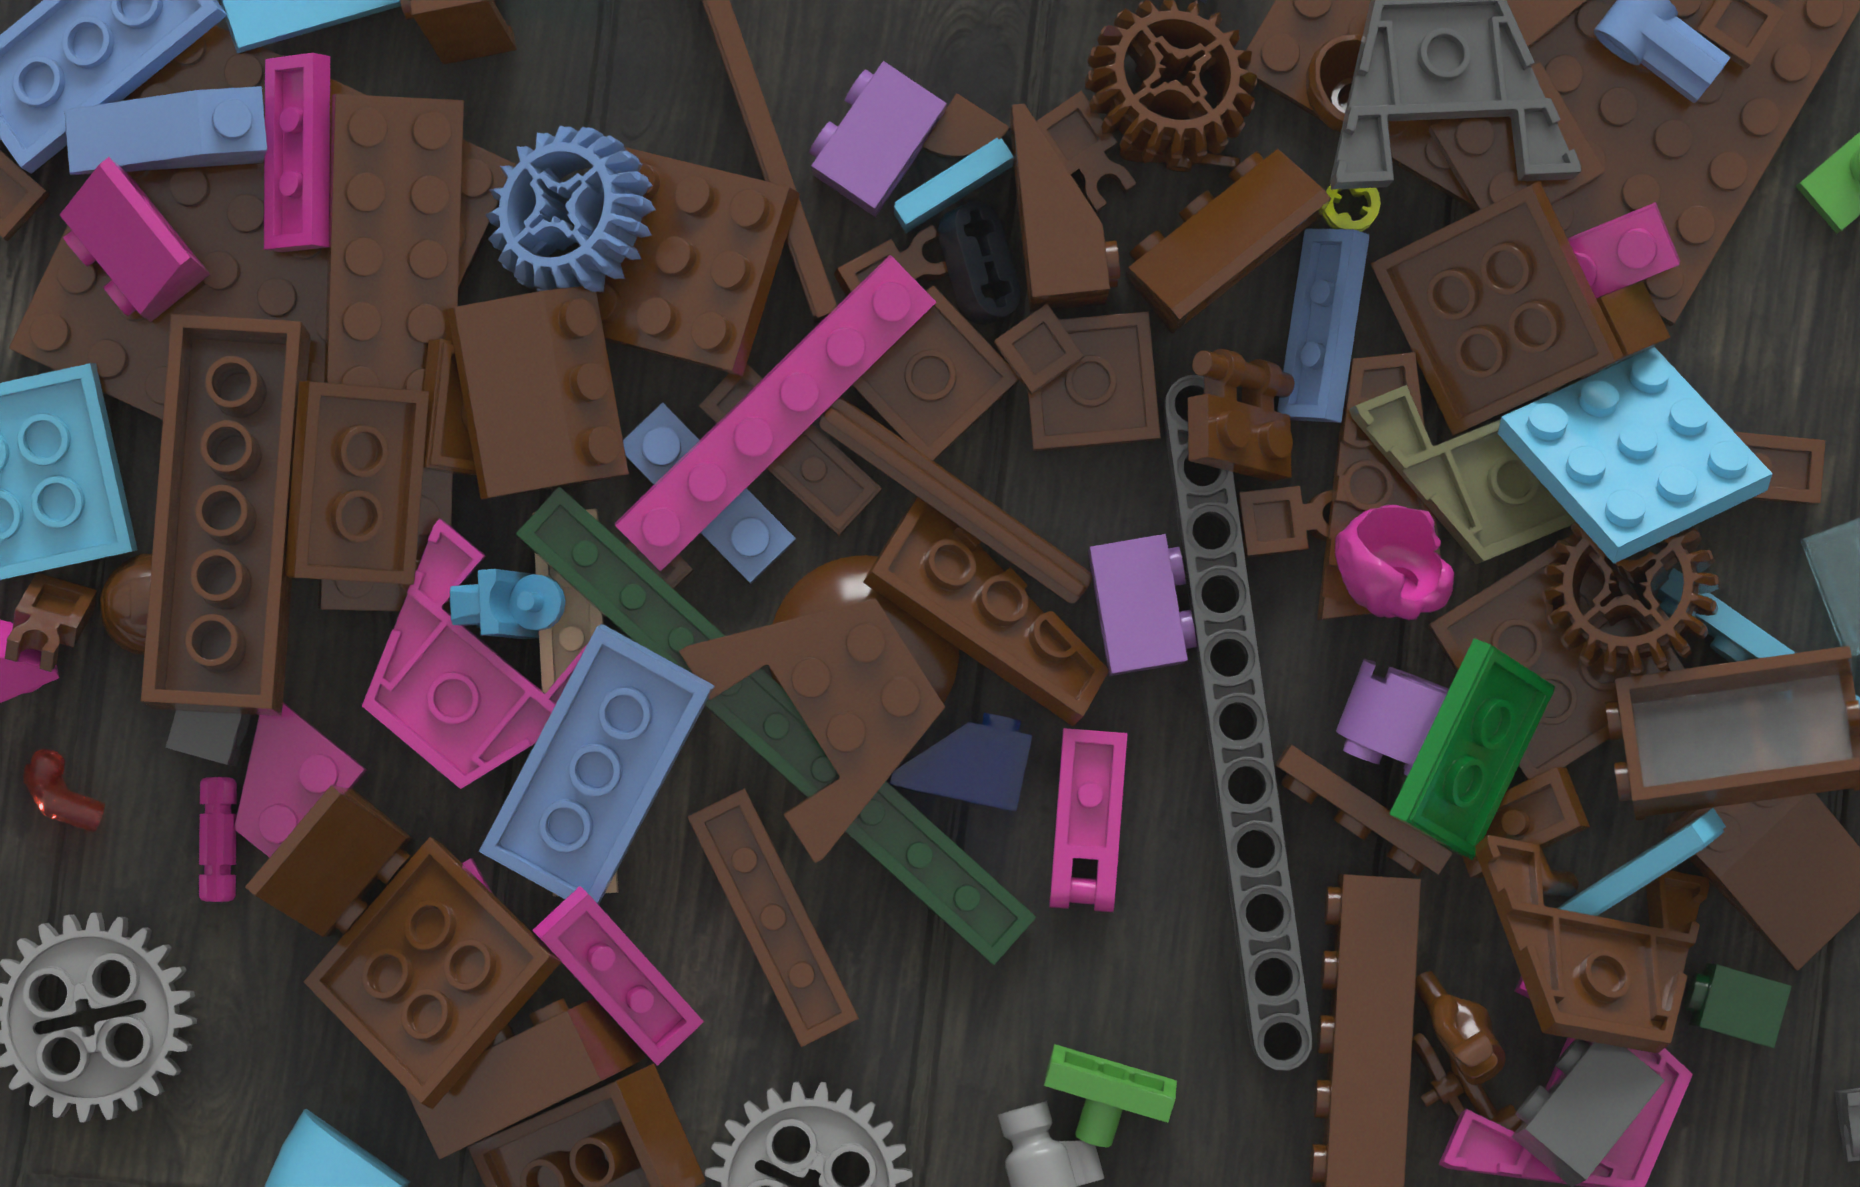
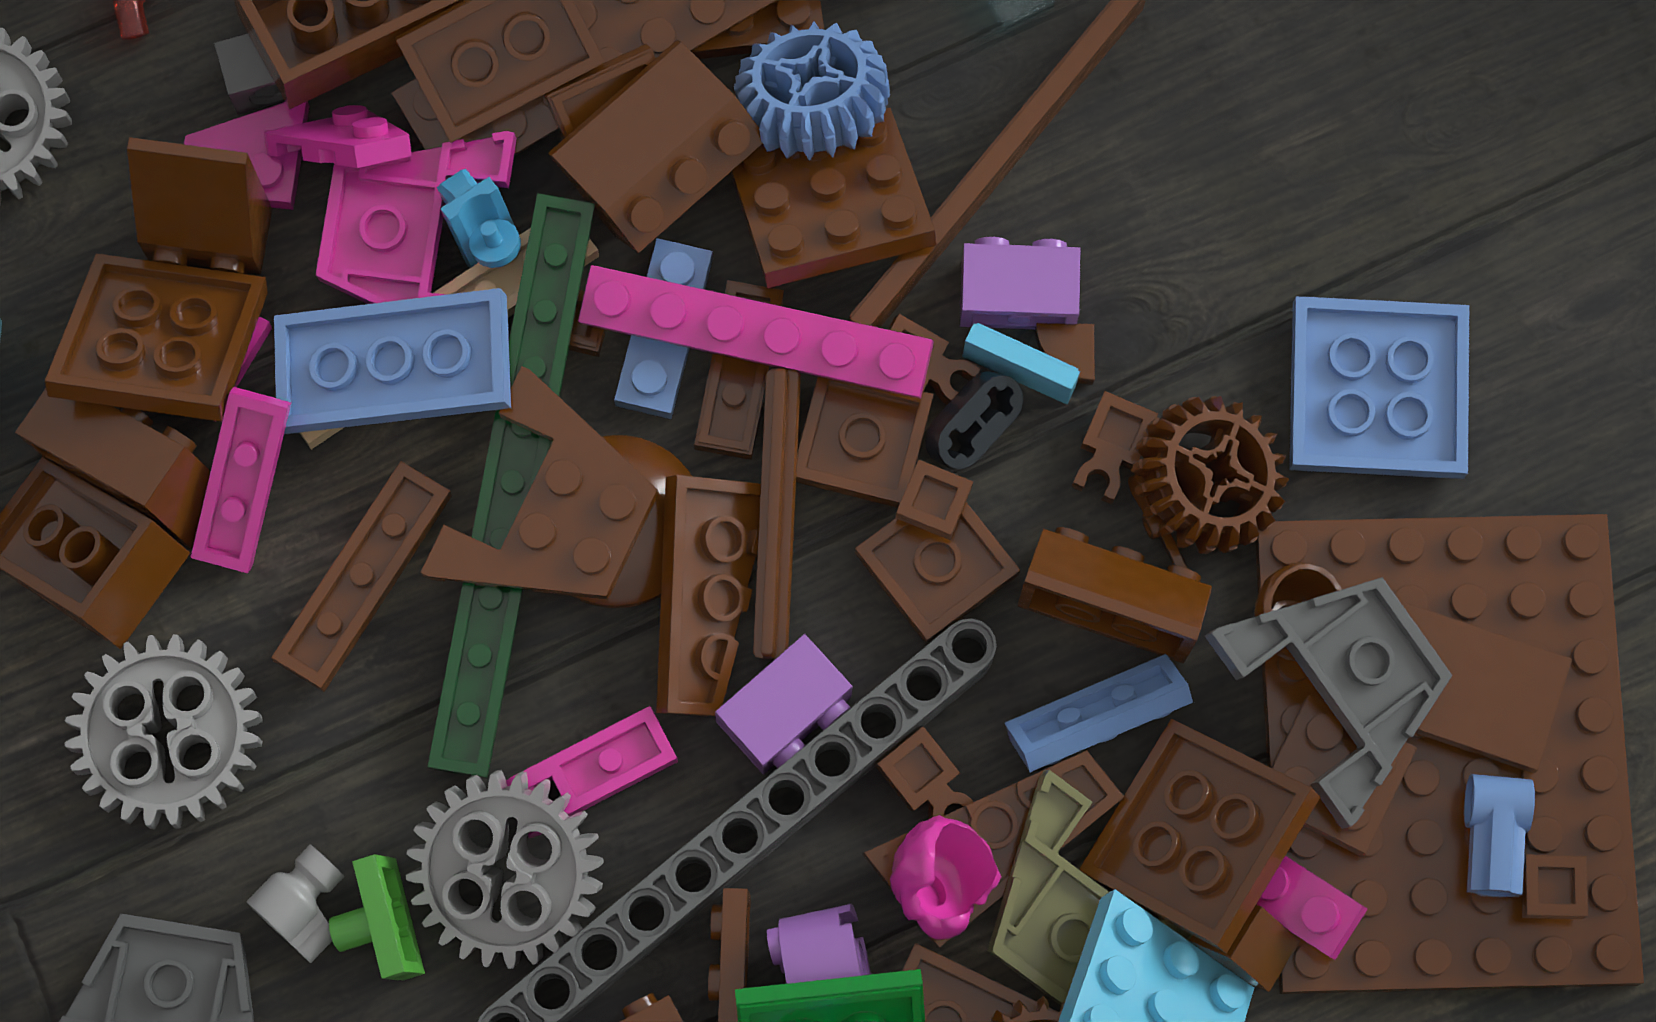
camera: 55 degrees right, 10 degrees down
dark pink axle [199,777,237,902] -> none
clear blue slope [890,713,1032,812] -> none
reddish brown slope [1010,103,1120,313] -> none
reddish brown plate [1188,349,1295,481] -> none
neon yellow bush [1322,185,1381,232] -> none
none -> dark pink wing [264,105,412,168]
none -> light grey gear [406,770,604,969]

